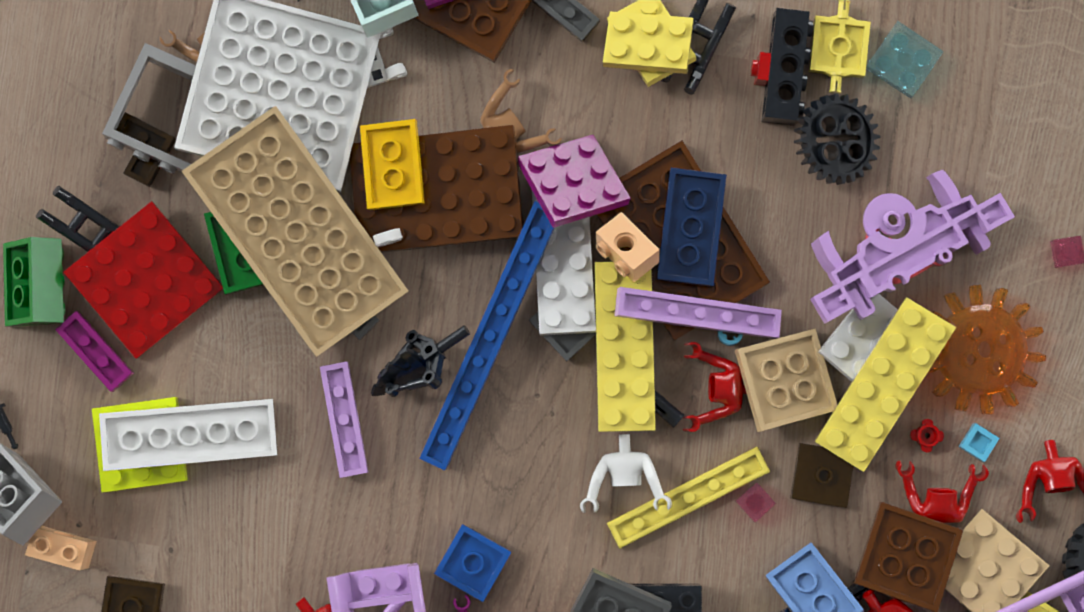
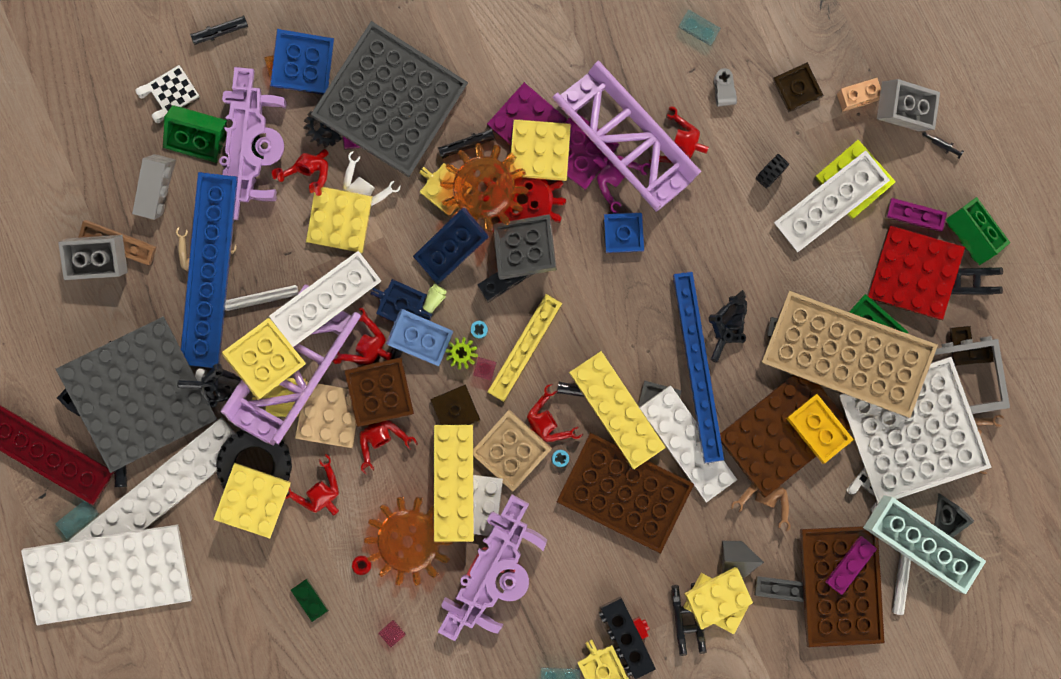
camera: 145 degrees right, 0 degrees up
lavender plate [320,362,369,478] -> none
white tile [373,228,403,247] -> none
plate [517,134,630,228] -> none
white piece [580,434,672,513] -> none
light nougat brick [596,212,659,282] -> none
lavender plate [615,287,782,339] -> none
dark blue plate [656,168,727,287] -> none
black gear [794,93,881,185] -> none
red plate [910,419,944,453] -> none
medium azure plate [958,423,1000,462] -> none
none -> red plate [352,555,372,575]
none -> lime gear [445,337,478,370]
none -> medium azure bush [471,321,488,339]
none -> dark grey slope [722,541,764,579]
none -> black tyre [755,154,789,189]

